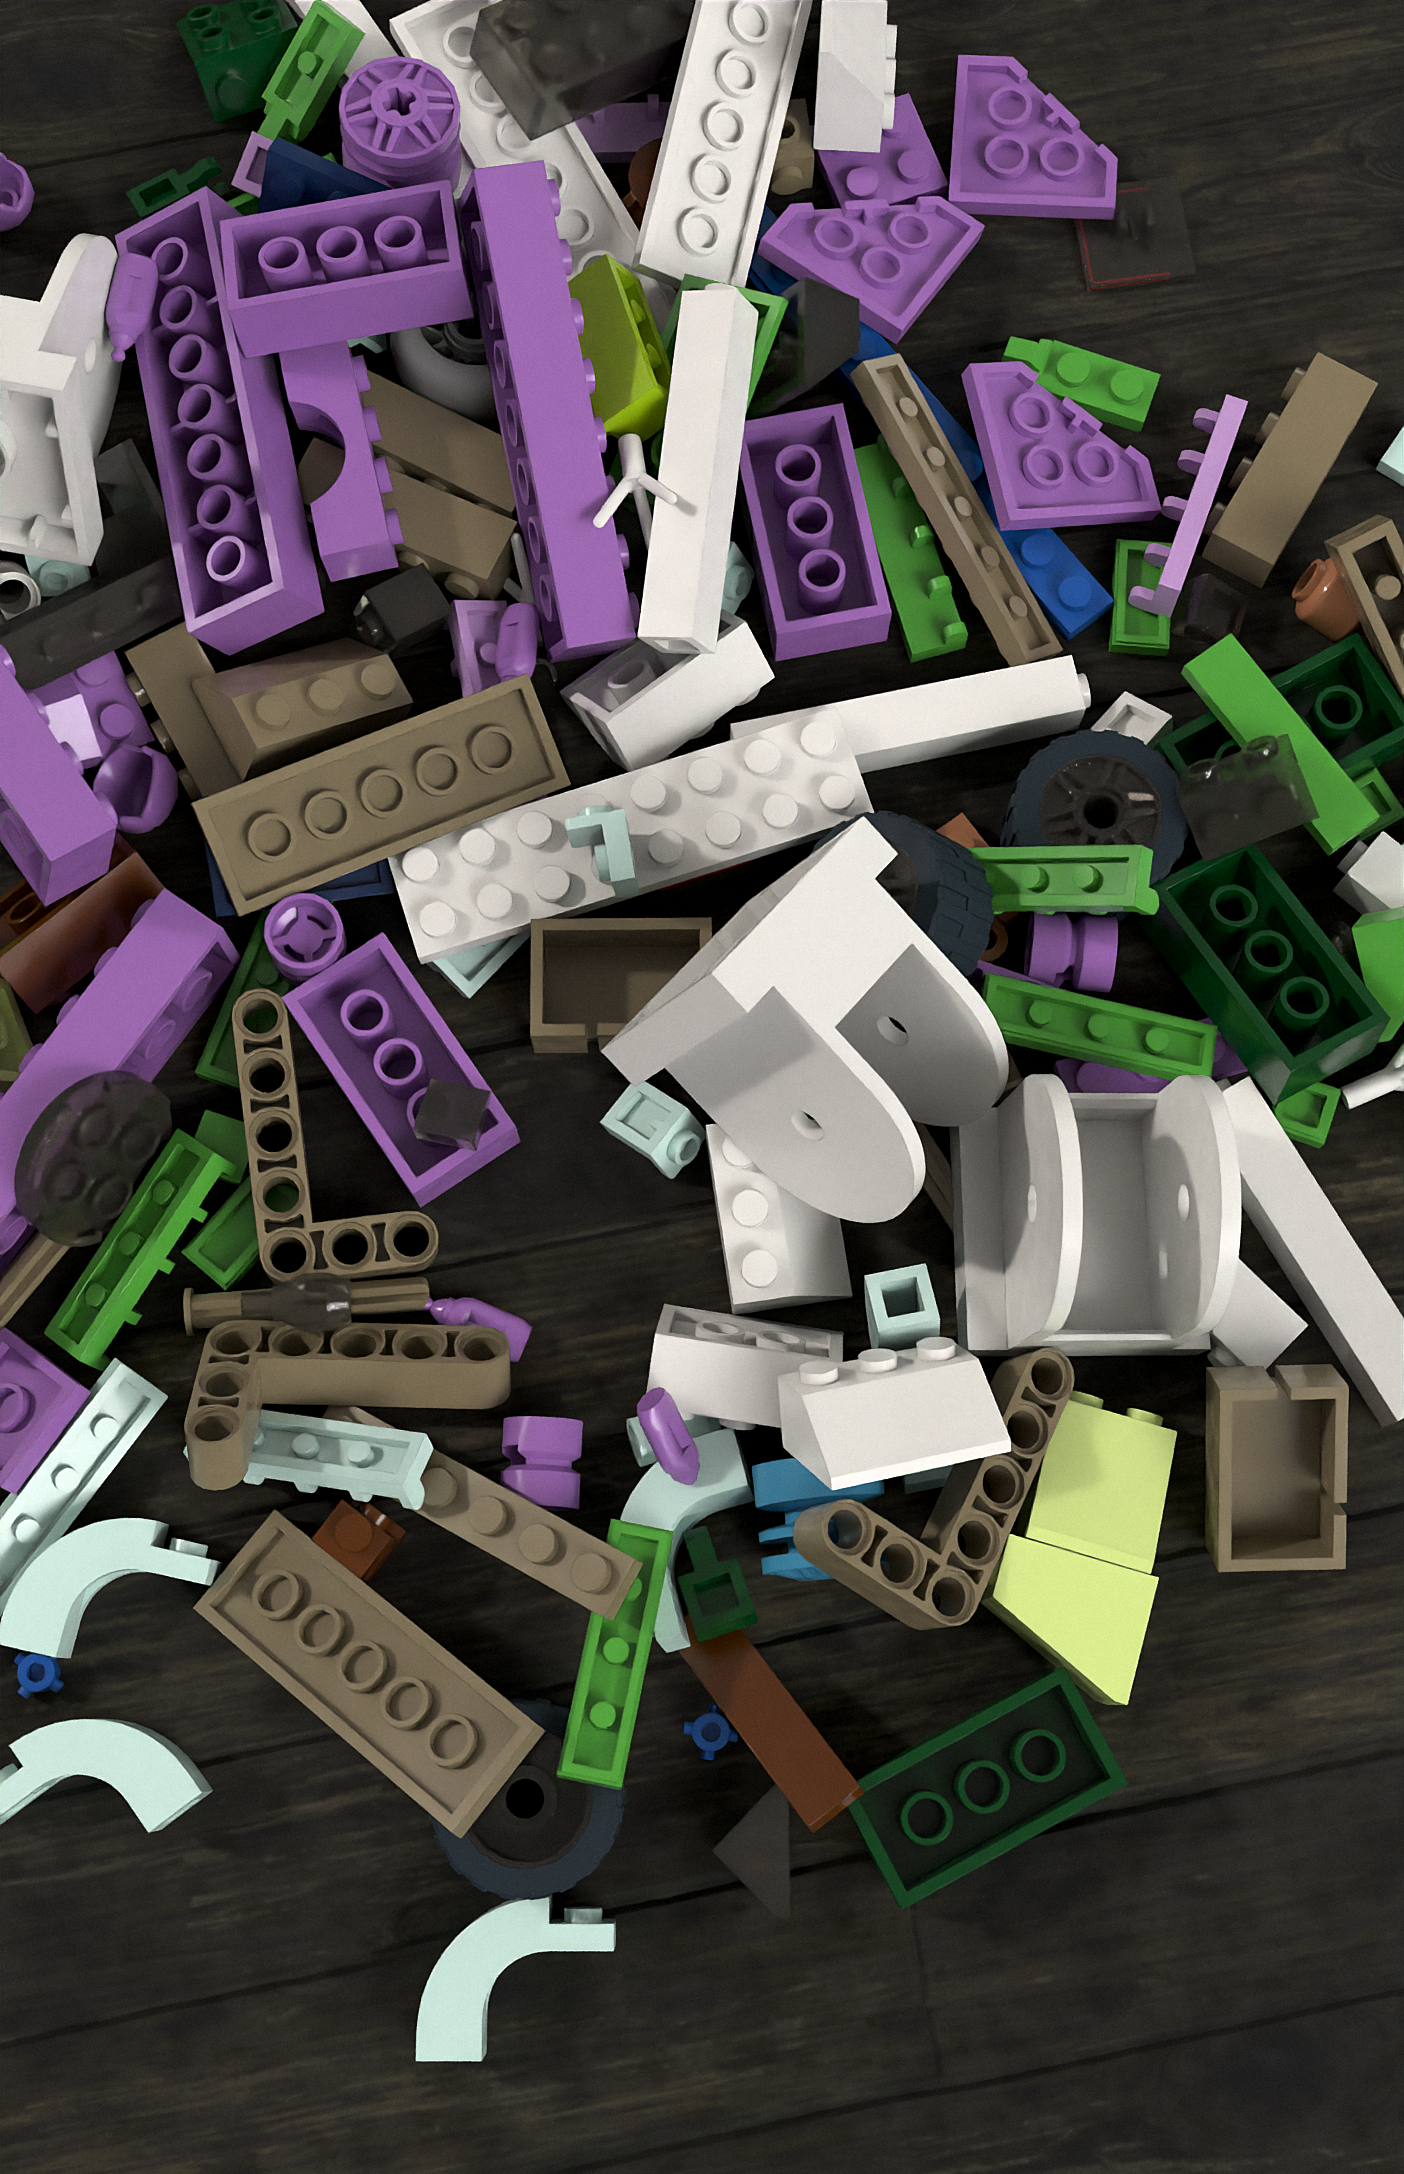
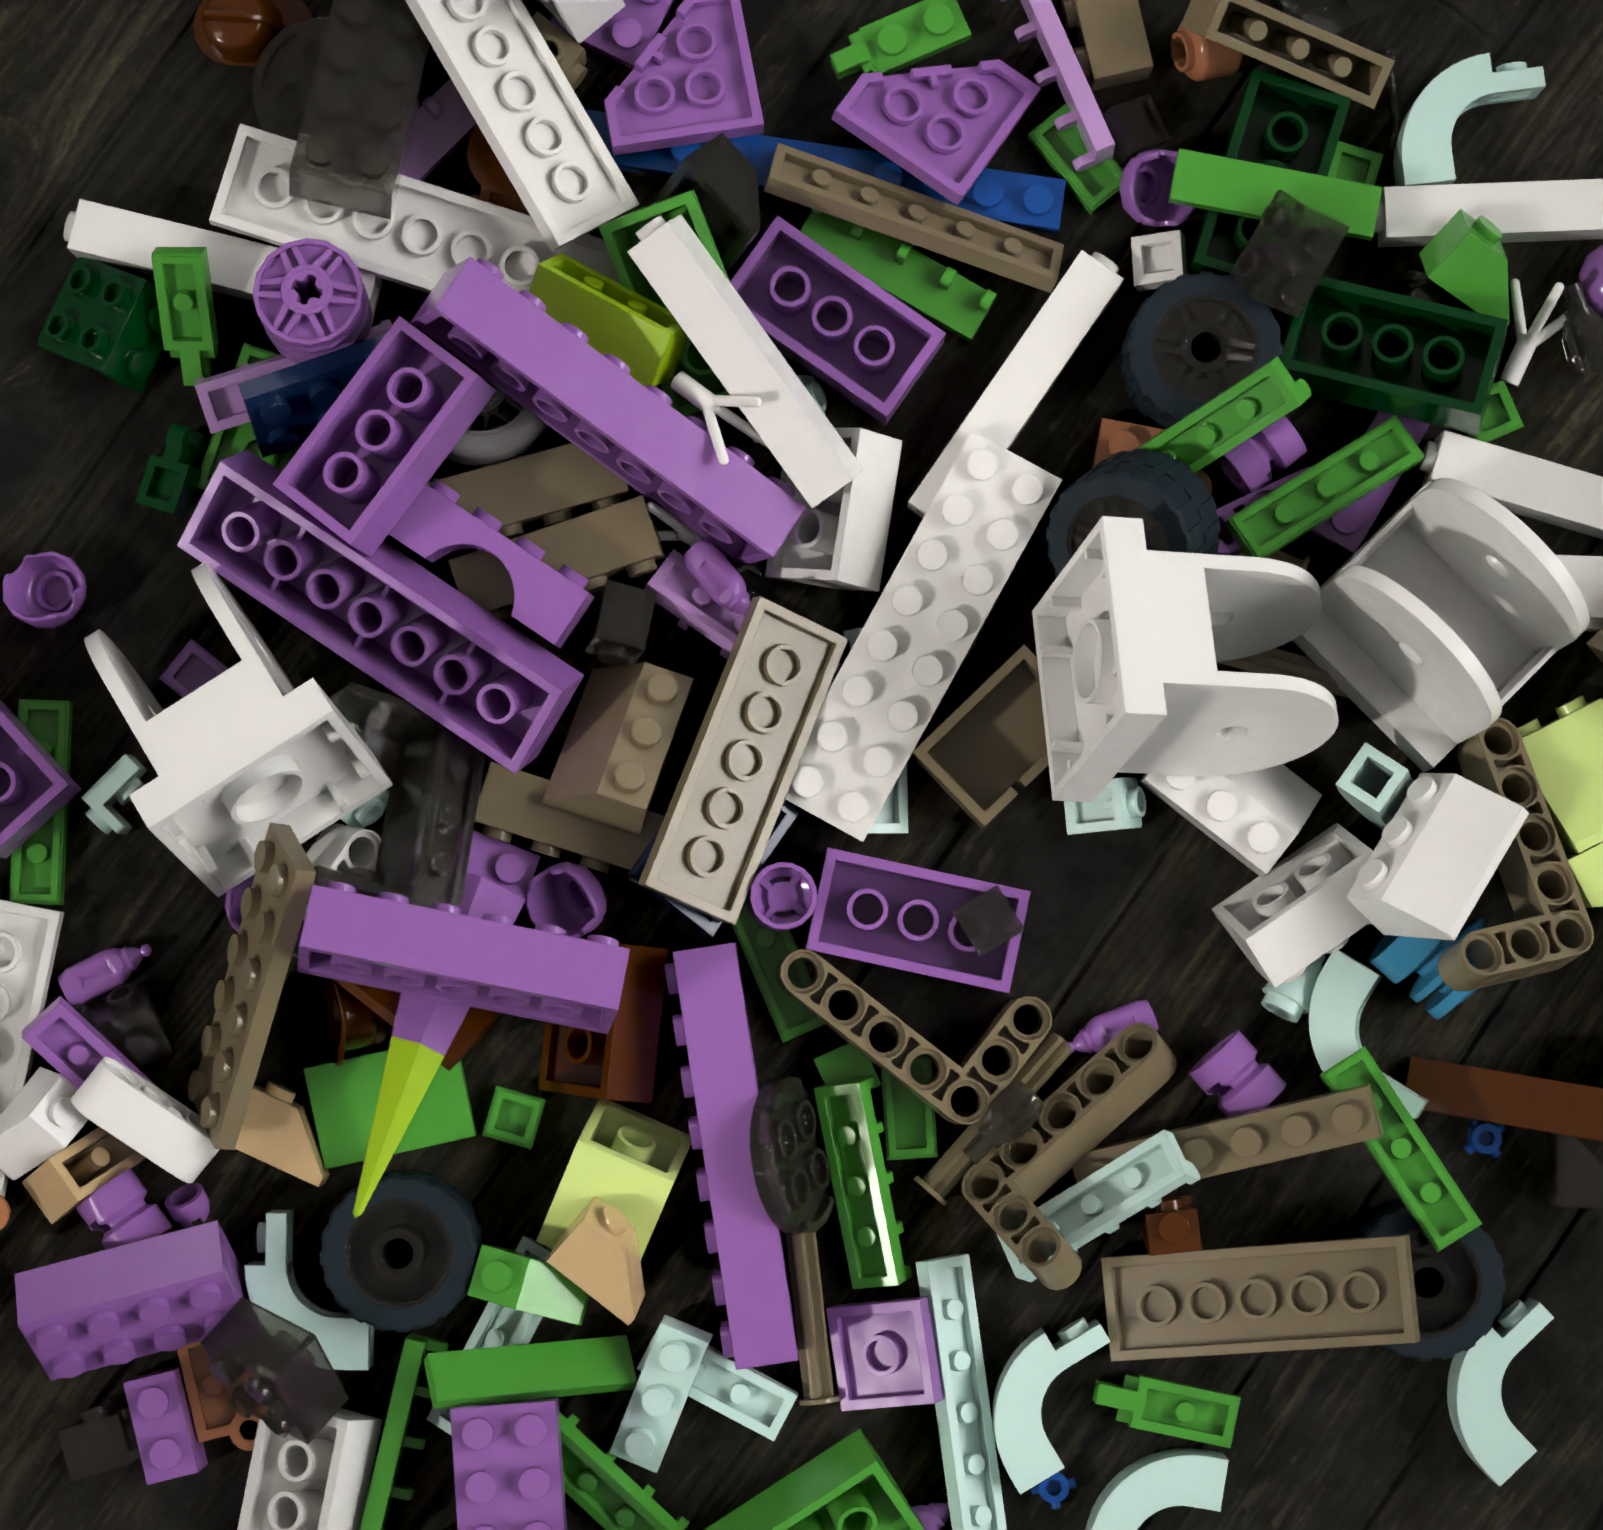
camera: 45 degrees left, 10 degrees up
medium lavender piece [105,252,159,362] -> none
light aqua bracket [565,805,640,899] -> none
medium lavender piece [637,1387,700,1485] -> none
dark green plate [677,1525,758,1643] -> none
none -> bright green hinge [1092,1374,1241,1448]
none -> medium lavender hair [1119,149,1196,227]

